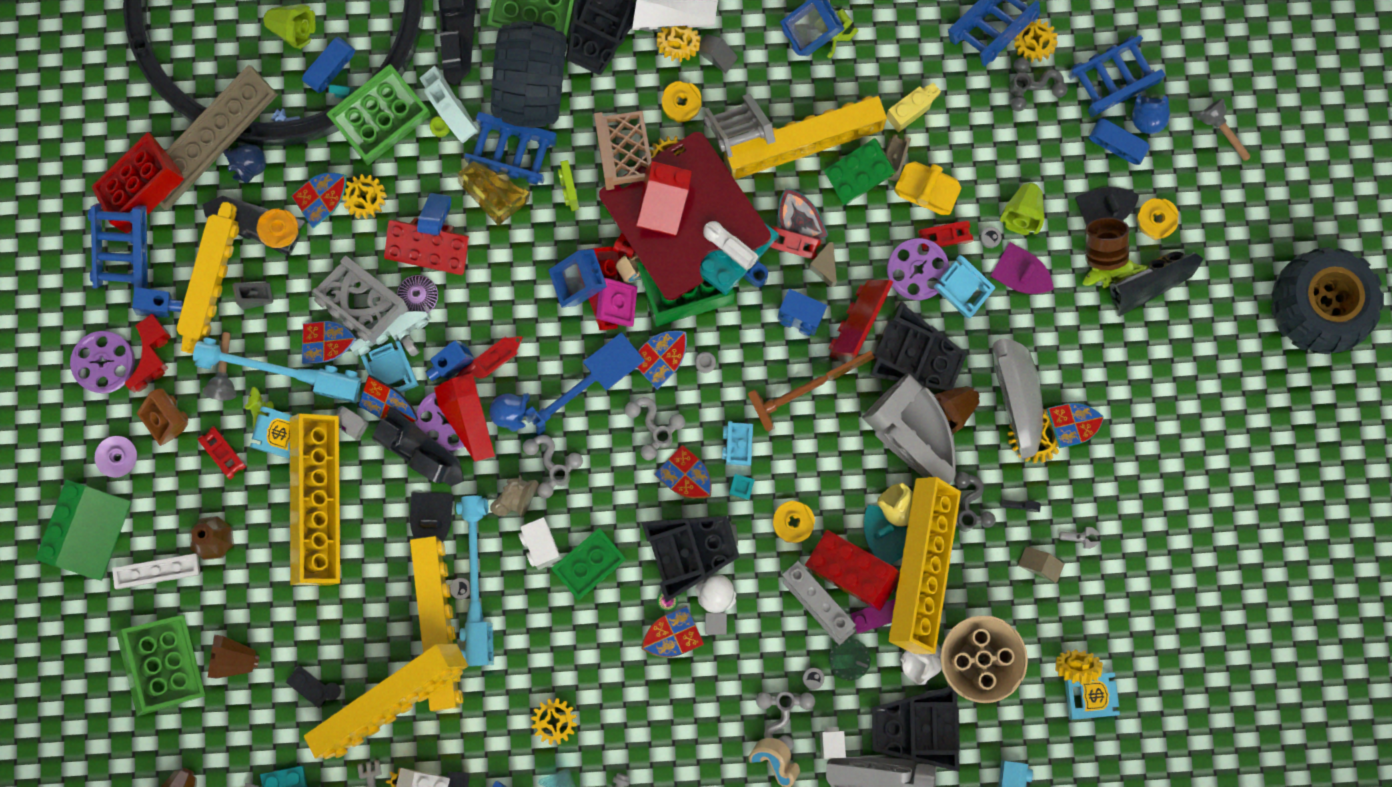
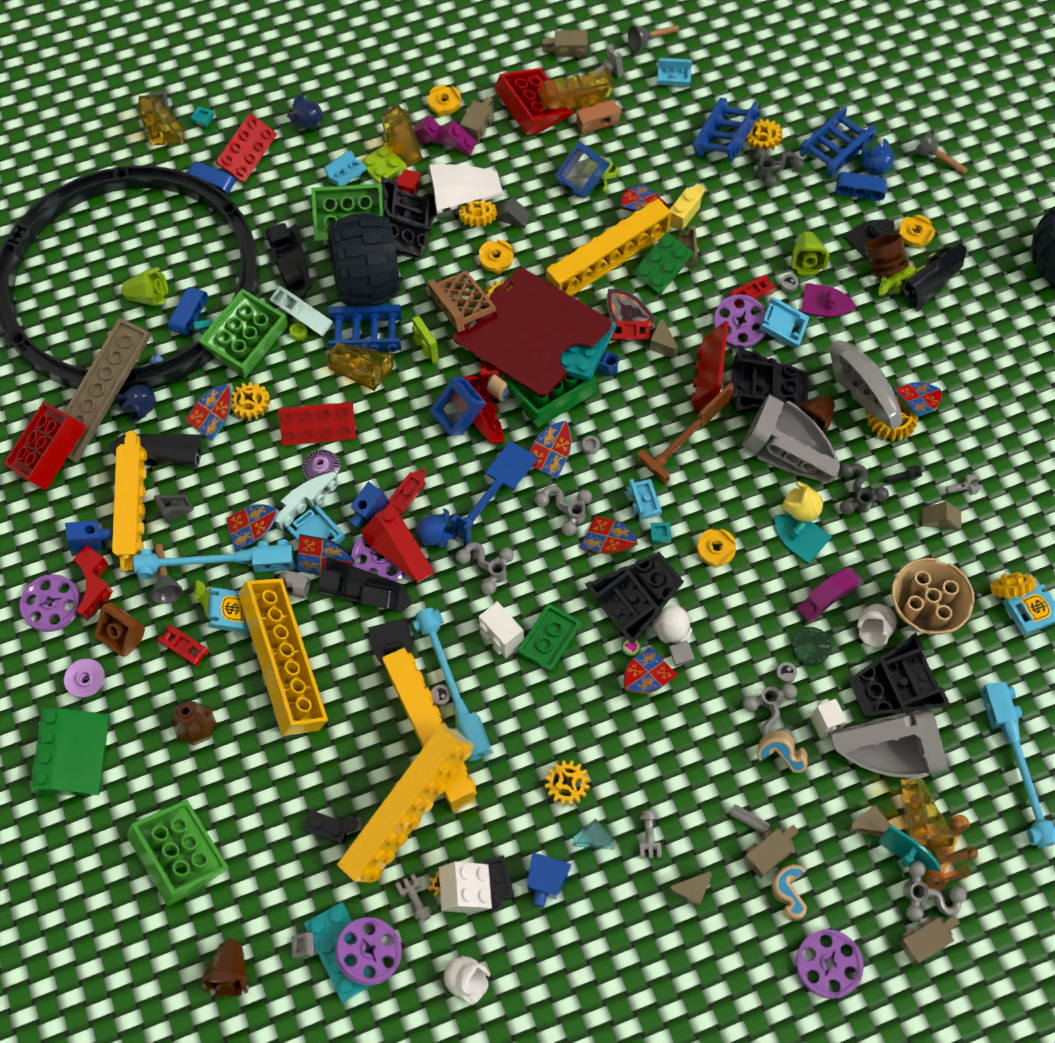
camera: 15 degrees left, 15 degrees down
blue fence [88,203,148,289] -> none
white plate [112,554,201,589] -> none
reddish brown cone [208,635,259,679] -> none
light orange tile [257,209,298,248] -> none
light grey fence [312,256,408,344] -> none
light grey tile [402,335,420,356] -> none
blue beam [417,193,451,236] -> none
dark tan piece [490,475,539,518] -> none
dark pink tile [596,278,637,327] -> none
slope [636,161,692,236] -> none
light grey fence [703,94,776,158] -> none
white piece [703,221,758,270] -> none
blue brick [777,288,827,336] -> none
light grey fence [782,561,856,646] -> none
red brick [805,530,900,612] -> none
yellow brick [889,477,961,654] -> none
yellow shield [894,161,961,215] -> none
none -> shield [621,183,667,212]

